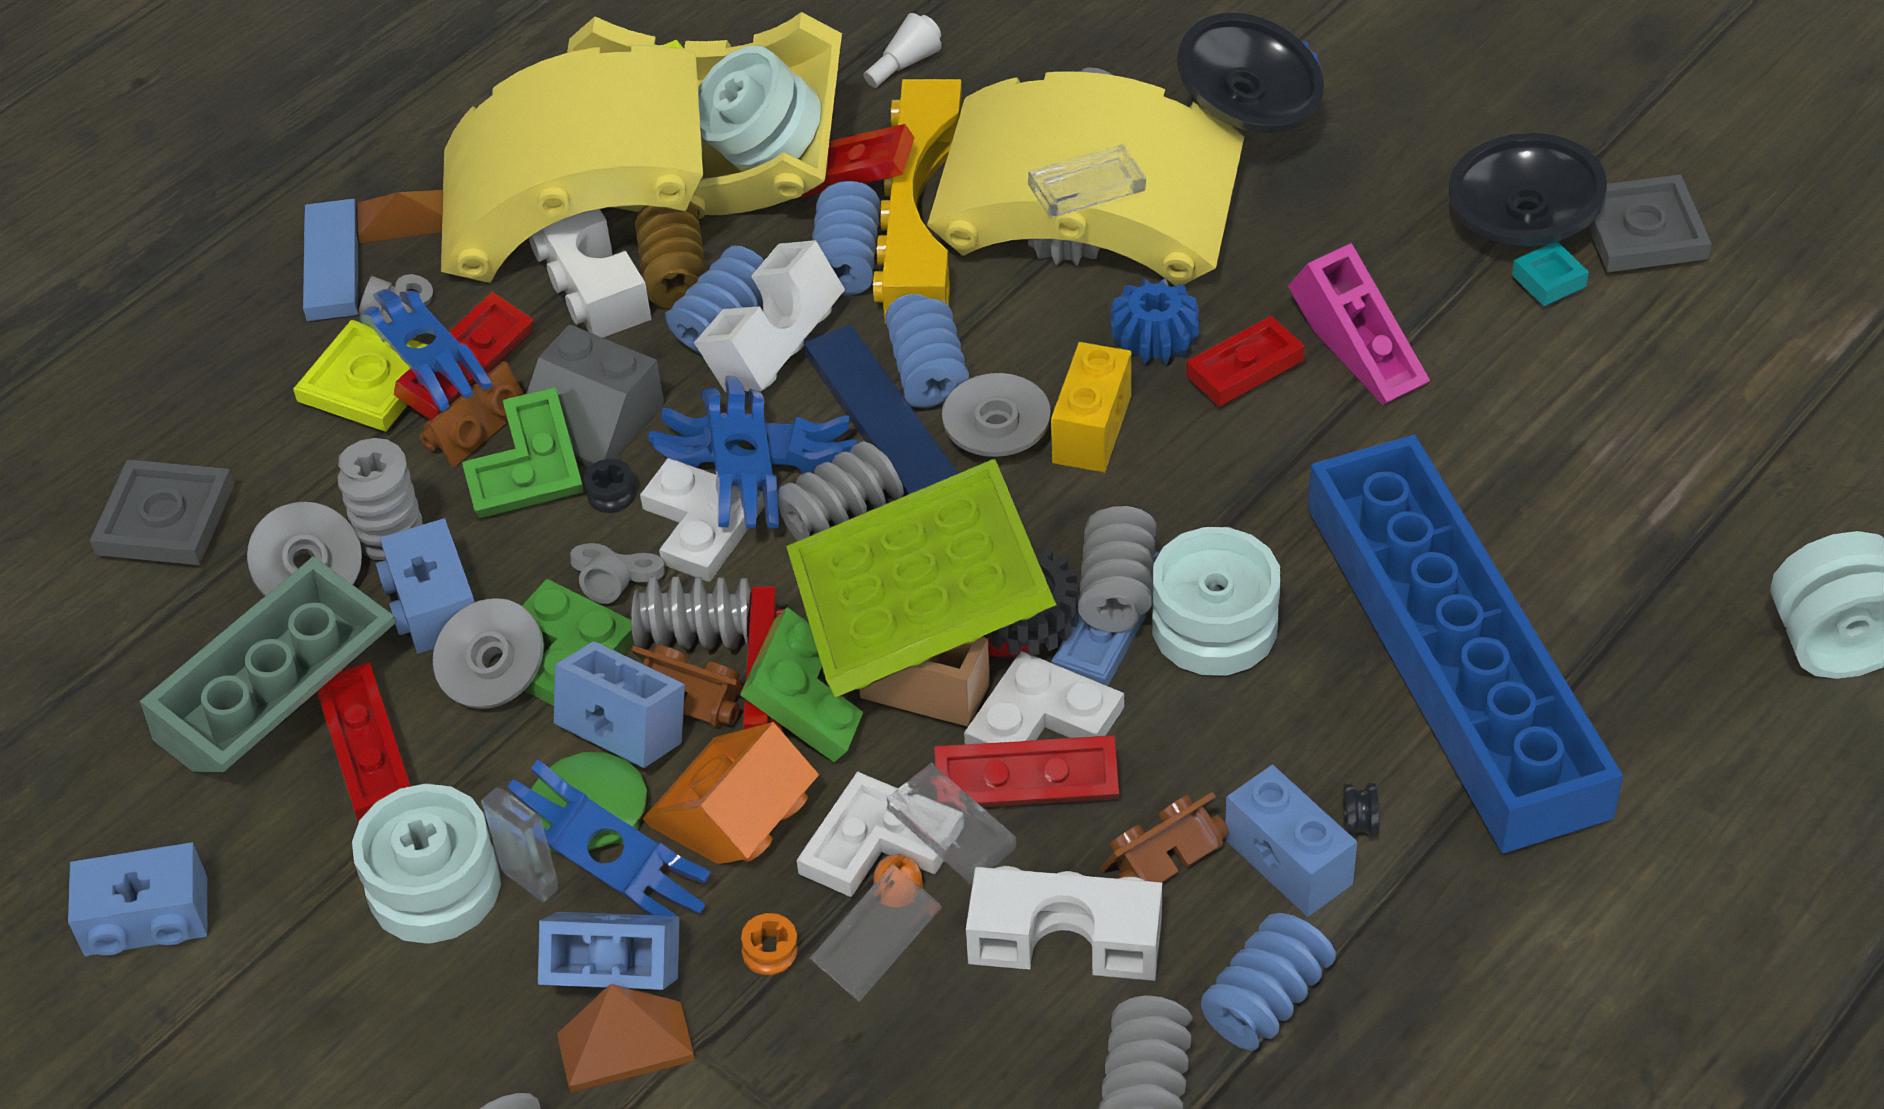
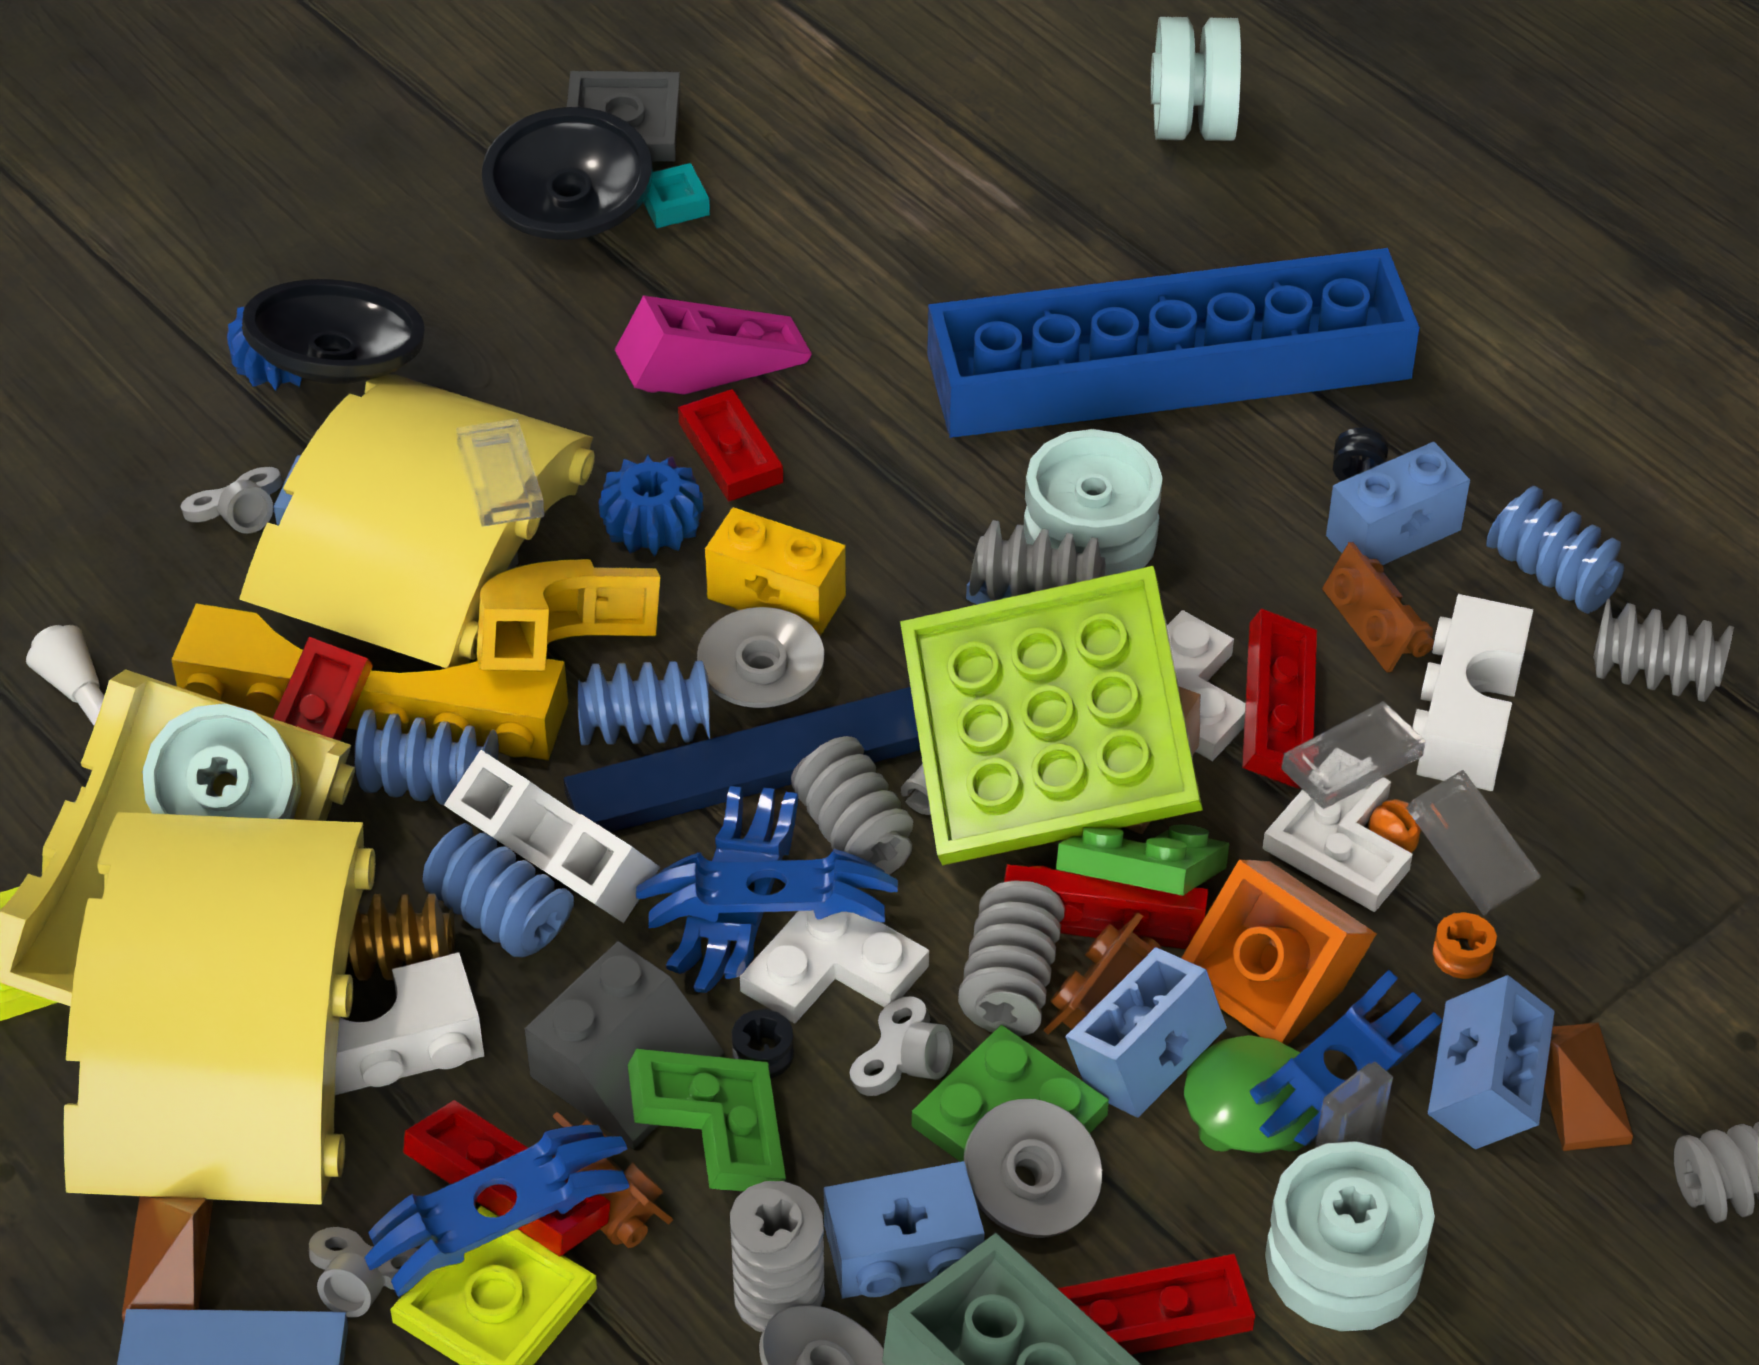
camera: 85 degrees left, 0 degrees up
none -> yellow arch [477,559,660,670]

